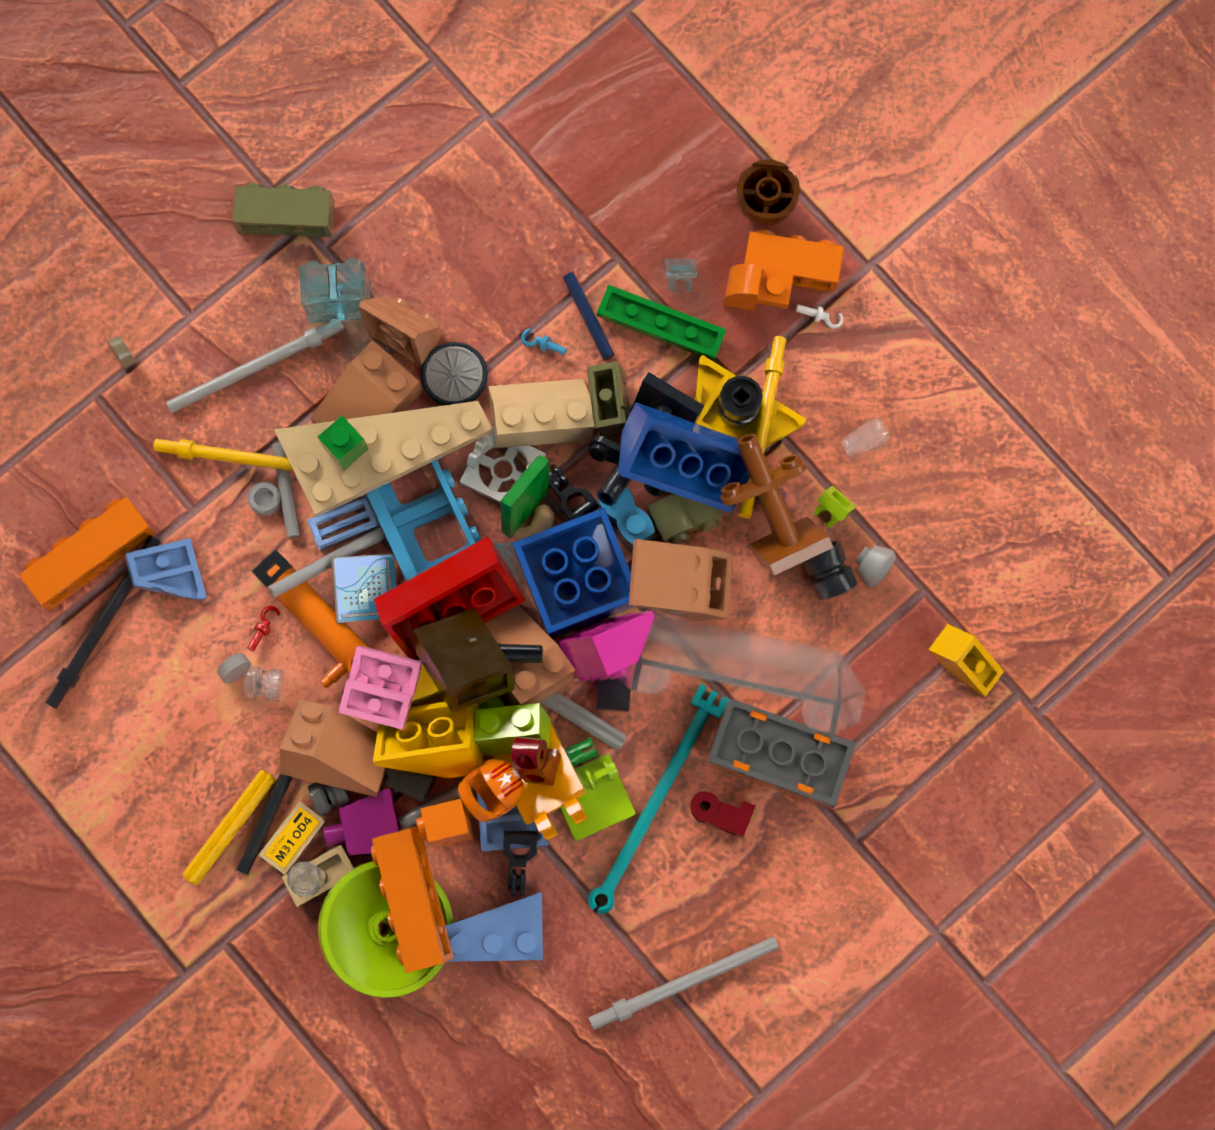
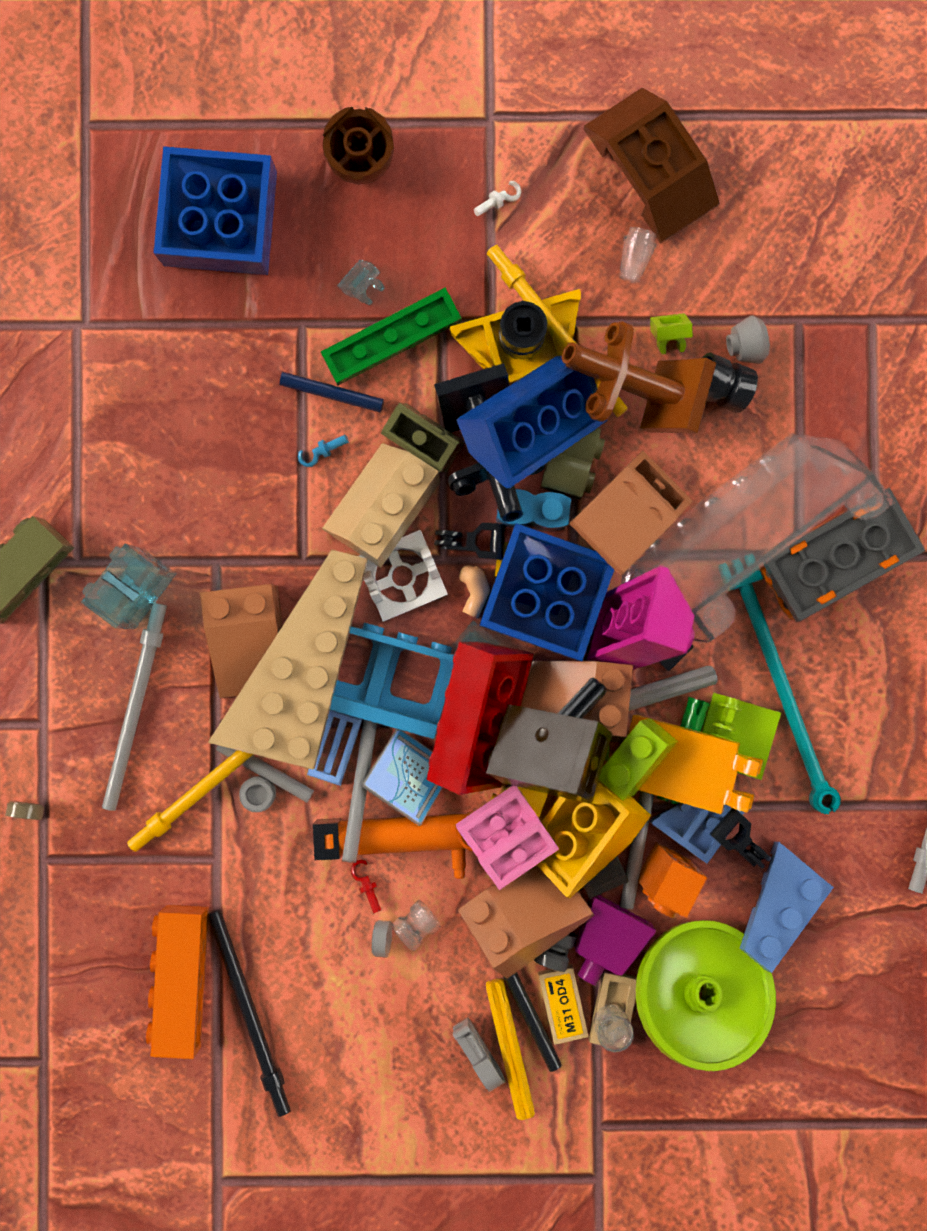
camera: 50 degrees left, 10 degrees up
medium blue wing [125,538,207,601] -> none
green brick [317,415,369,470] -> none
nougat slope [358,295,443,367] -> none
orange brick [371,826,454,973] -> none
light grey wheel [421,342,488,406] -> none
orange helmet [458,759,523,823] -> none
green tile [501,455,549,538] -> none
dark red leg [511,737,561,786] -> none
dark red leg [690,791,756,839] -> none
orange brick [723,264,794,311] -> none
orange brick [744,230,844,293] -> none
yellow slope [928,624,1004,697] -> none
none -> blue slope [154,146,277,275]
none -> light grey piece [453,1017,505,1092]
none -> reddish brown slope [583,88,720,244]

